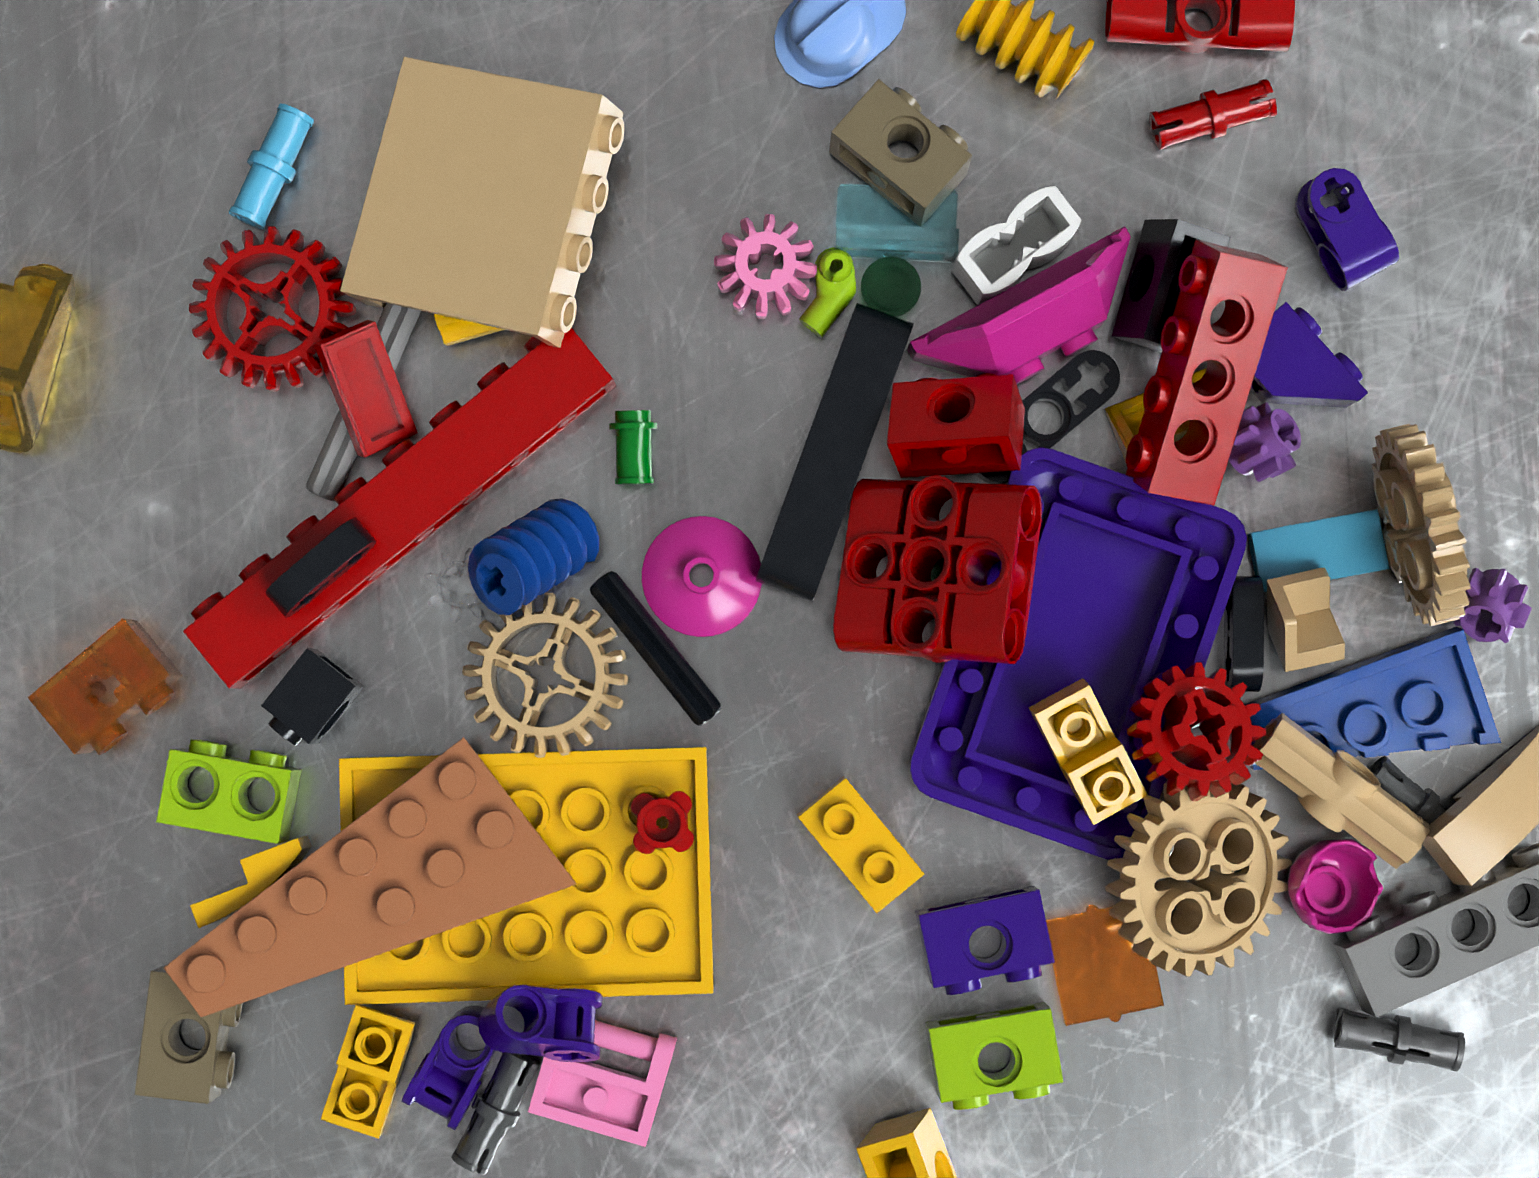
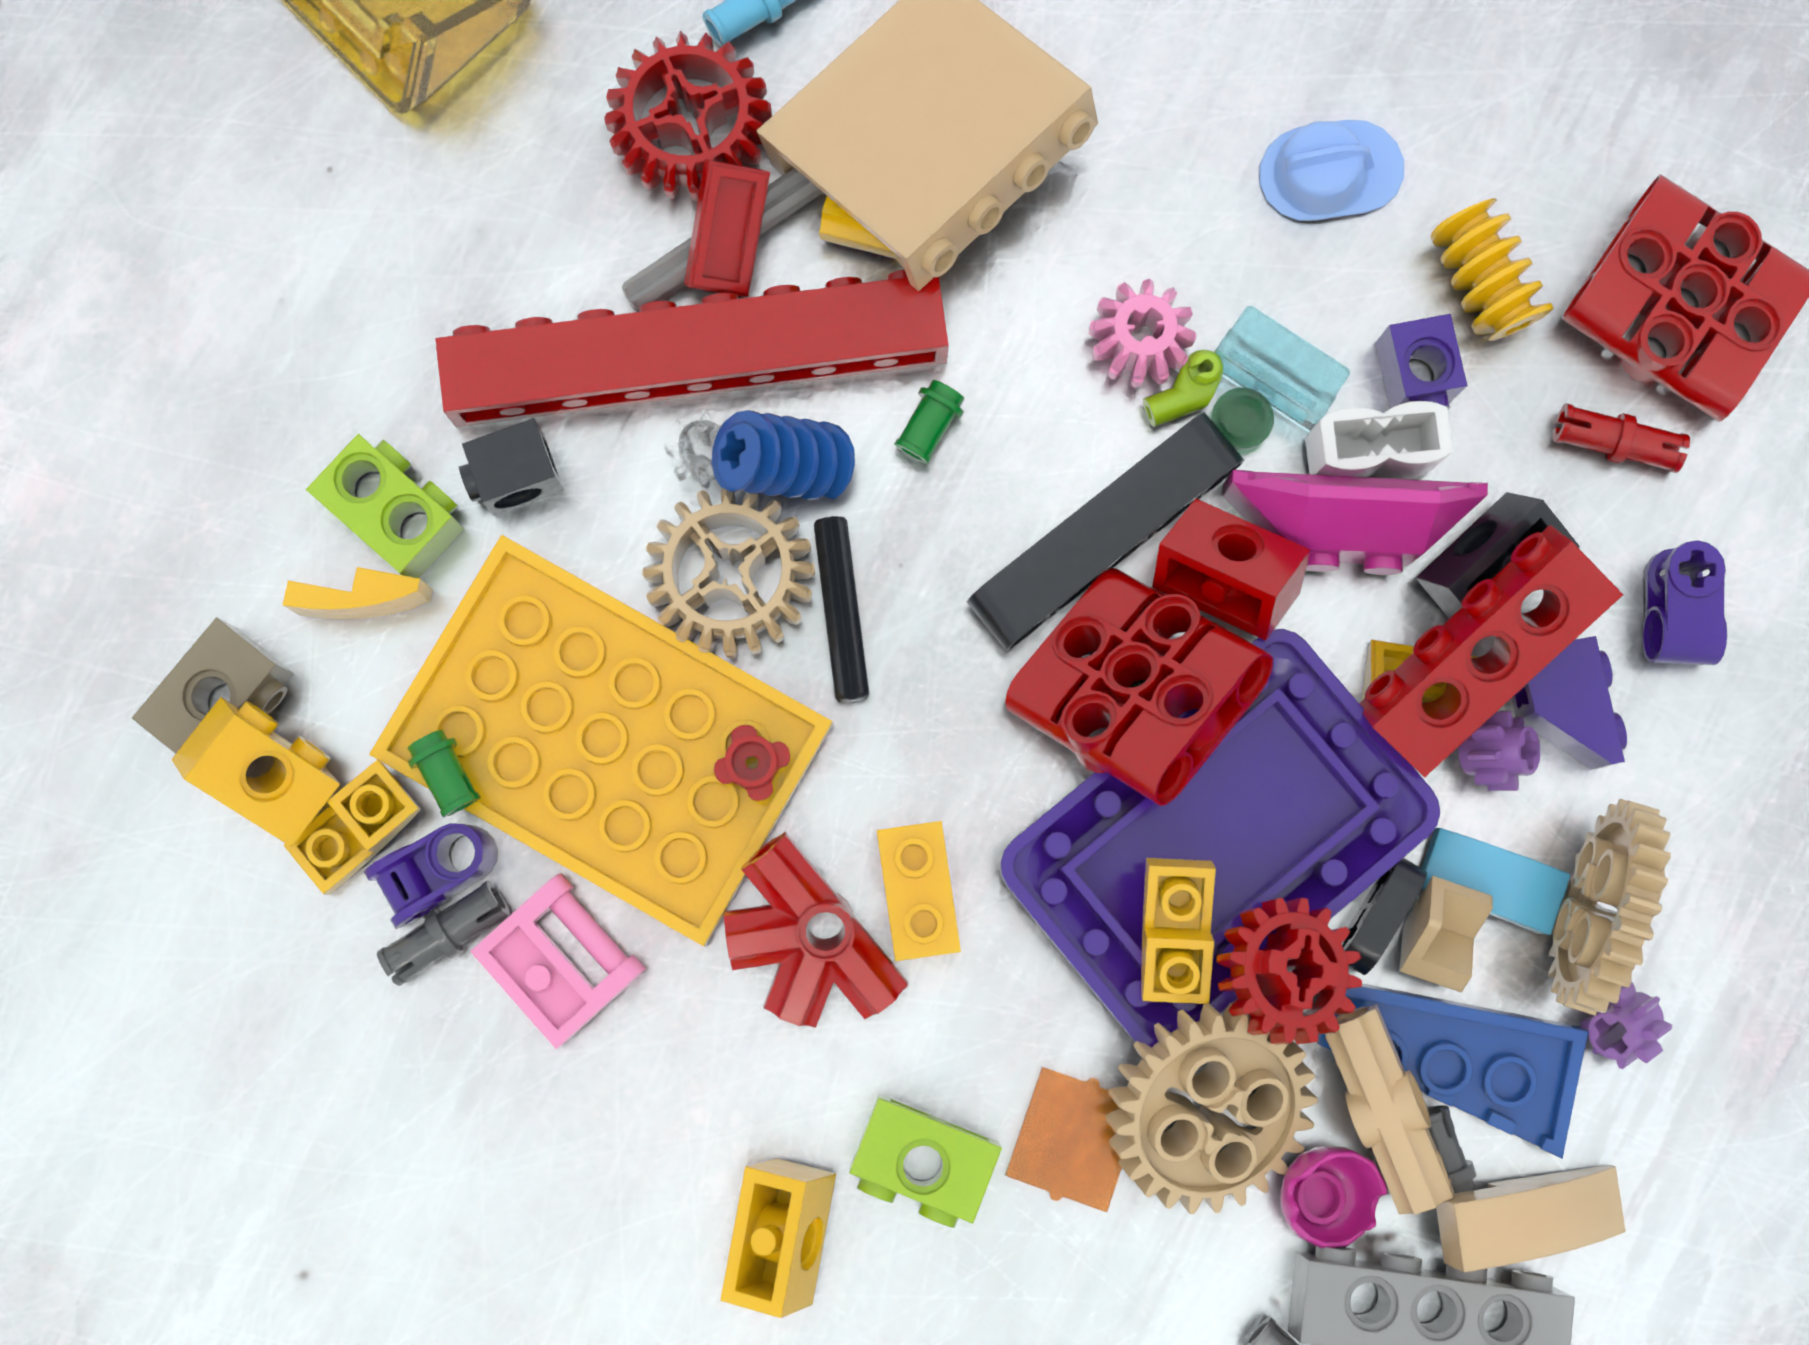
camera: 30 degrees right, 5 degrees down
clear orange brick [27,618,183,755] -> none
nougat wing [164,737,577,1018] -> none
black beam [265,518,376,618] -> none
dark purple piece [478,985,603,1062] -> none
dark pink dish [642,516,762,637] -> none
dark tan brick [829,79,972,227] -> none
dark purple brick [915,886,1055,995] -> none
black beam [976,350,1120,484] -> none
none -> yellow brick [171,697,340,847]
none -> green pin [407,730,481,818]
none -> red piece [723,831,908,1028]
none -> dark purple brick [1375,313,1468,409]

